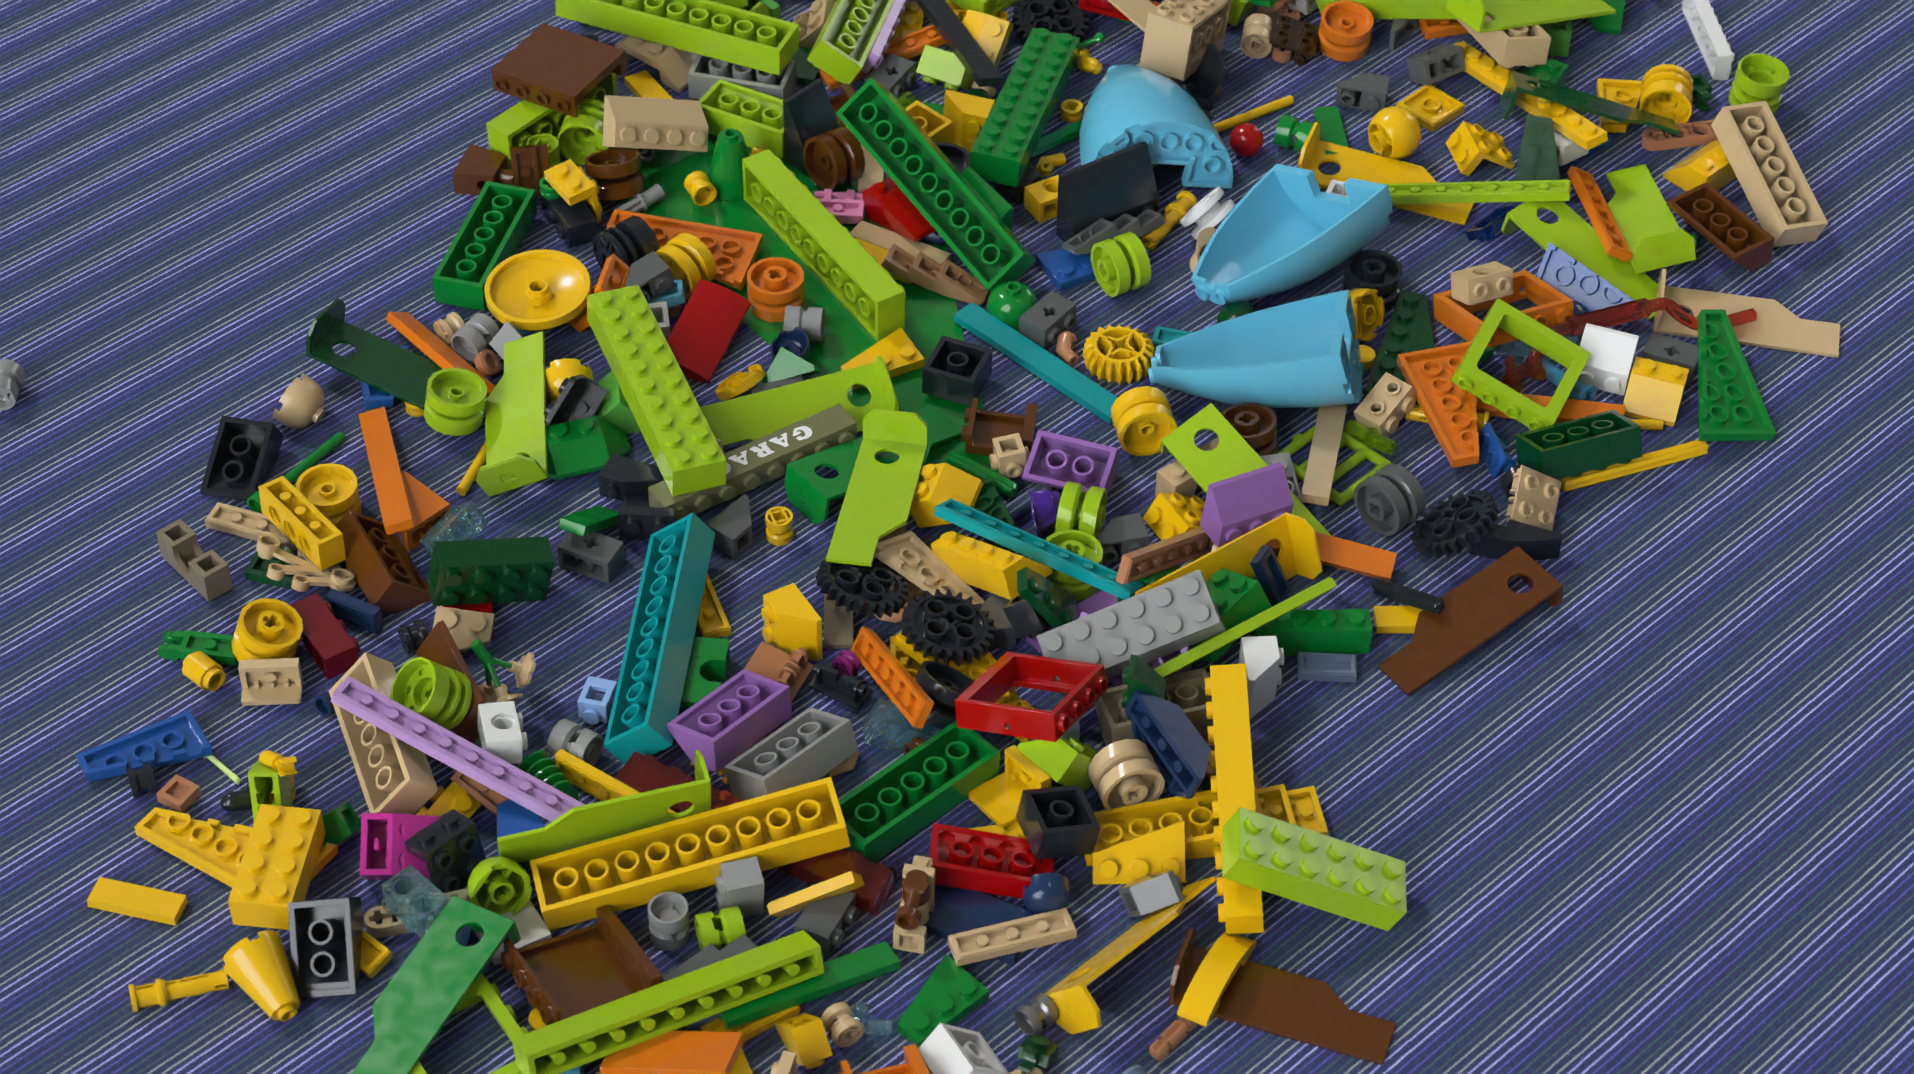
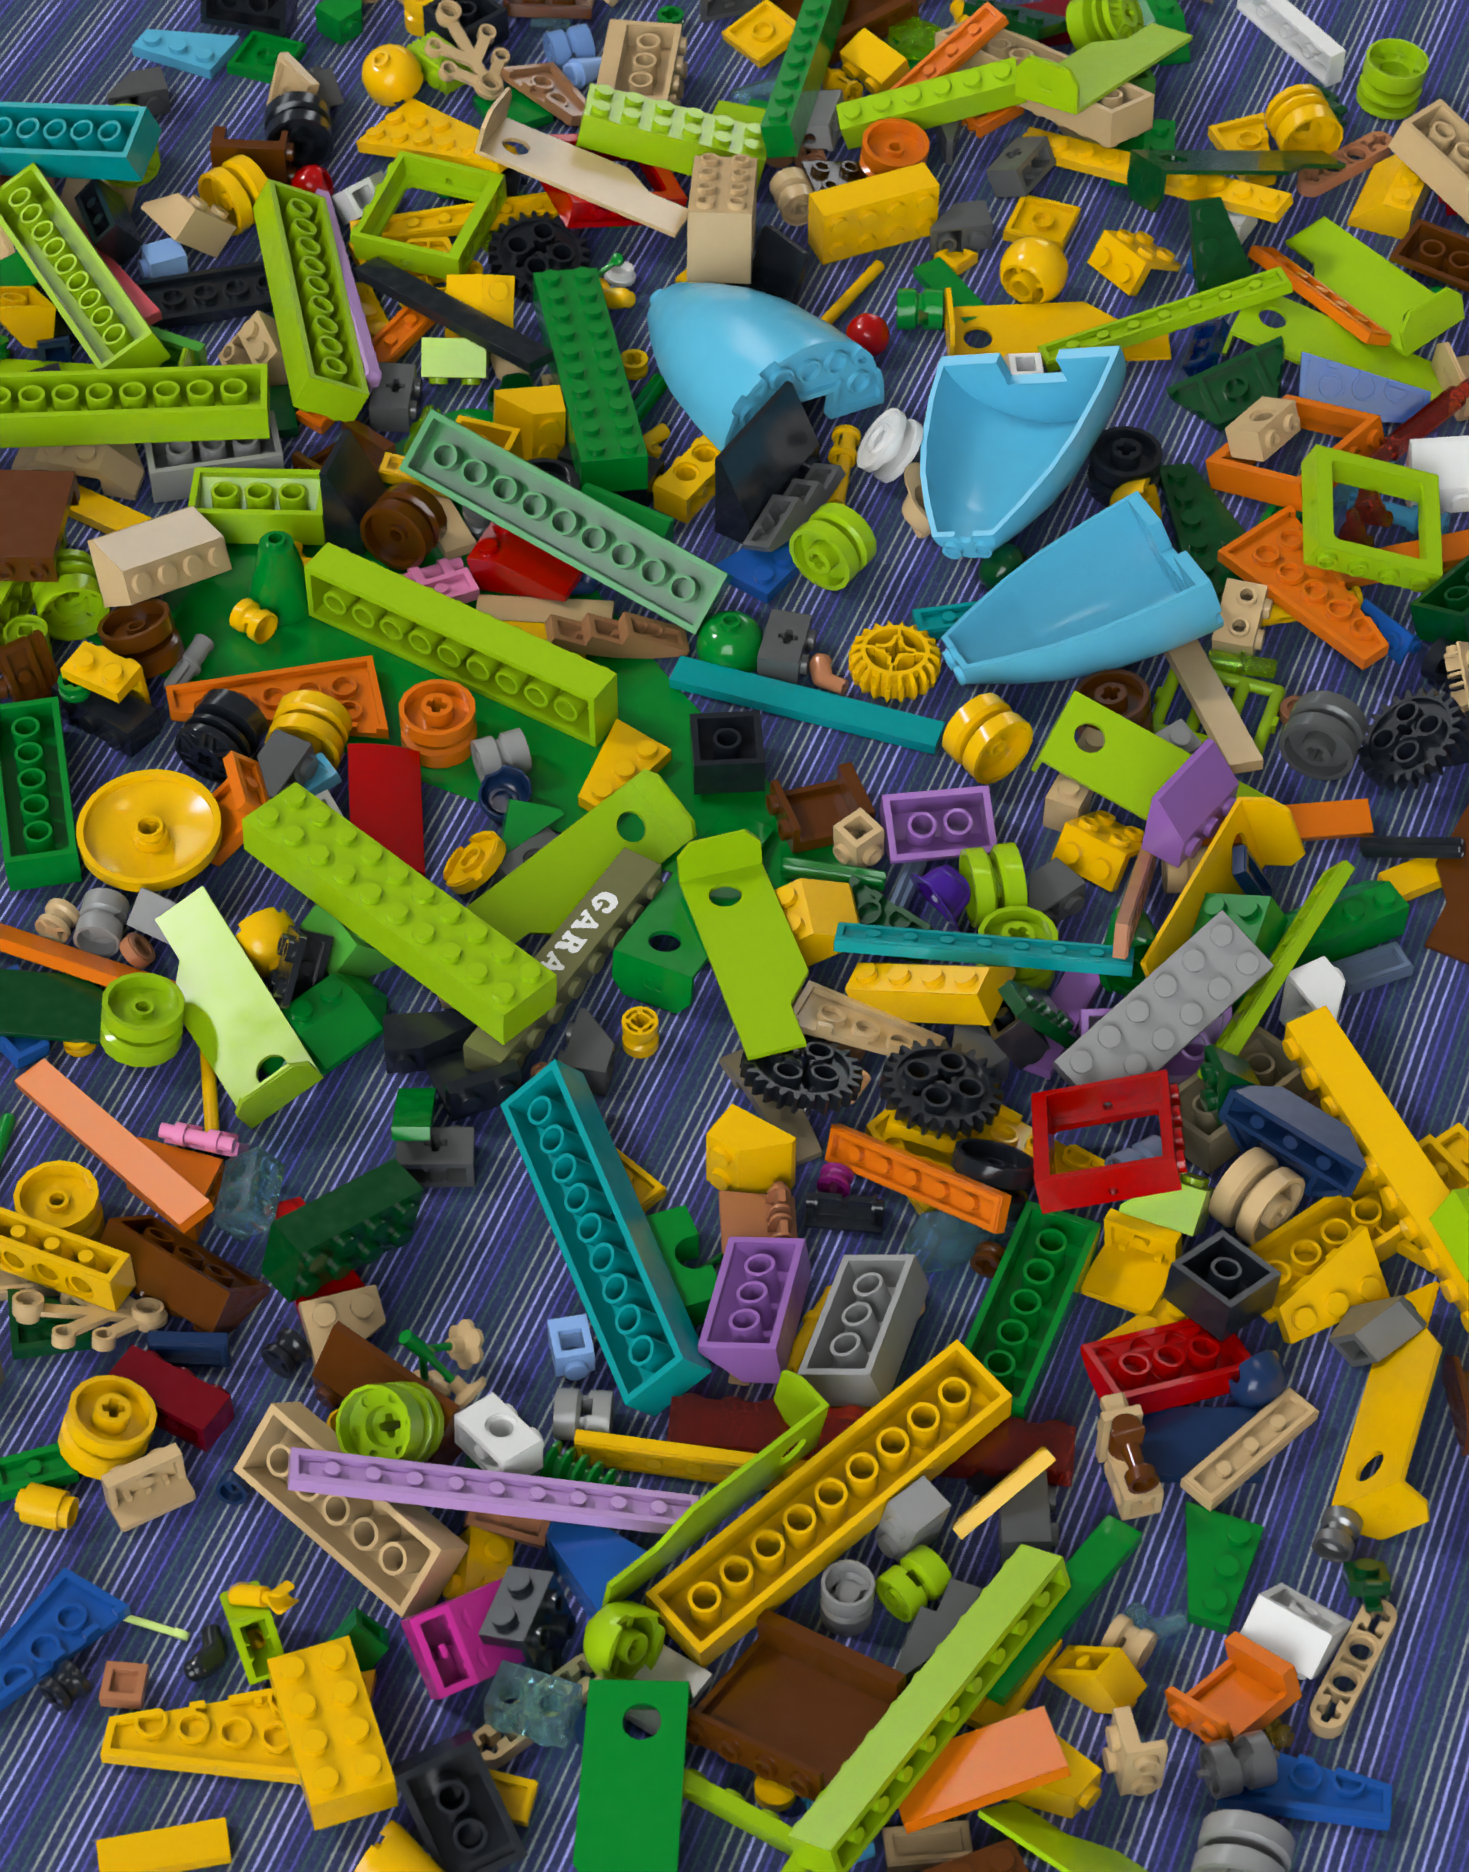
camera: 25 degrees left, 5 degrees up
none -> bright pink plate [158,1122,250,1160]
none -> white plate [604,261,636,288]
none -> yellow brick [808,162,940,265]
none -> yellow tile [934,249,978,276]
none -> dark green wing [1166,336,1285,432]

